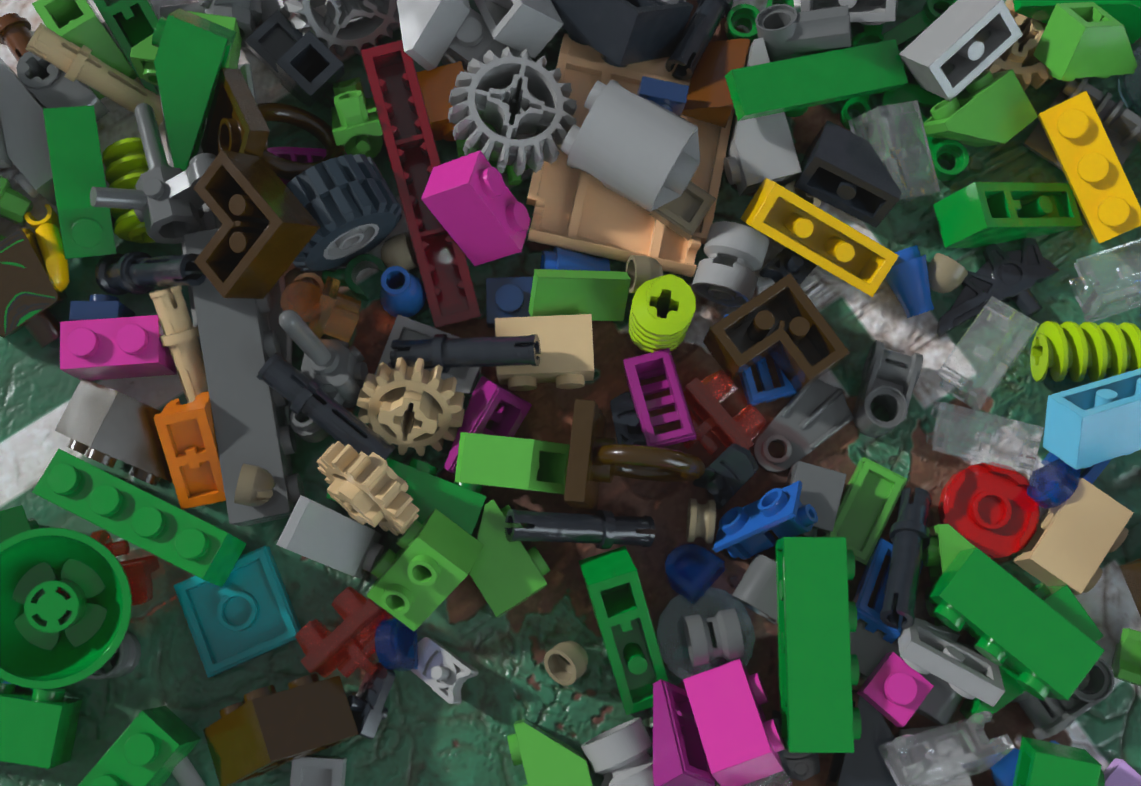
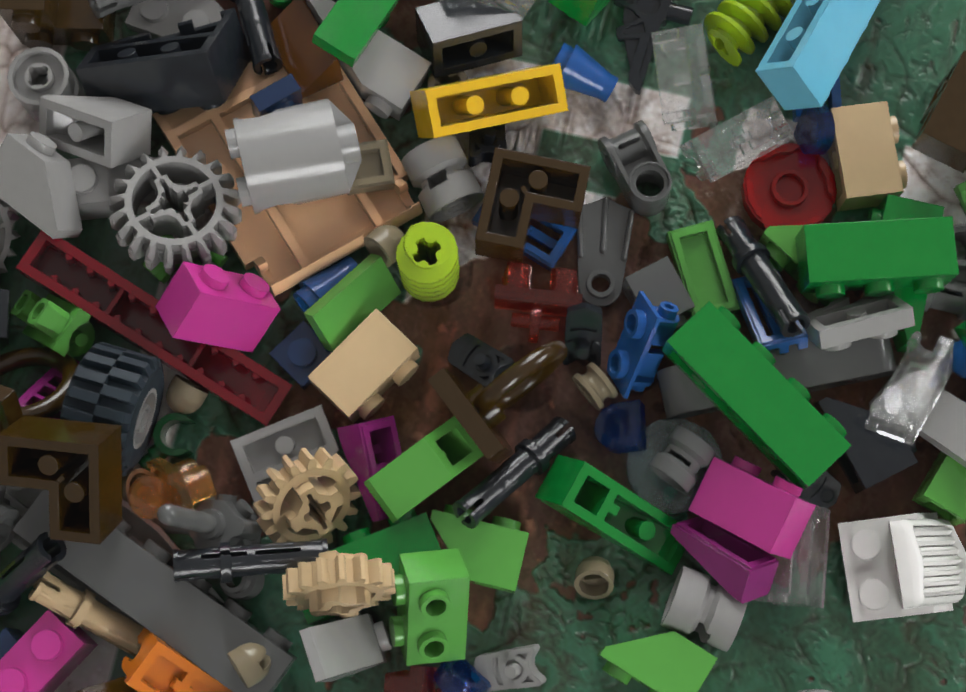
camera: 40 degrees left, 0 degrees up
blue cone [380,266,426,317] -> none
black pin [390,334,541,373] -> none
orange brick [416,61,464,141] -> none
magenta slope [623,348,696,448] -> none
dark pink plate [857,652,934,727] -> none
dark tan hinge [927,253,968,293] -> none

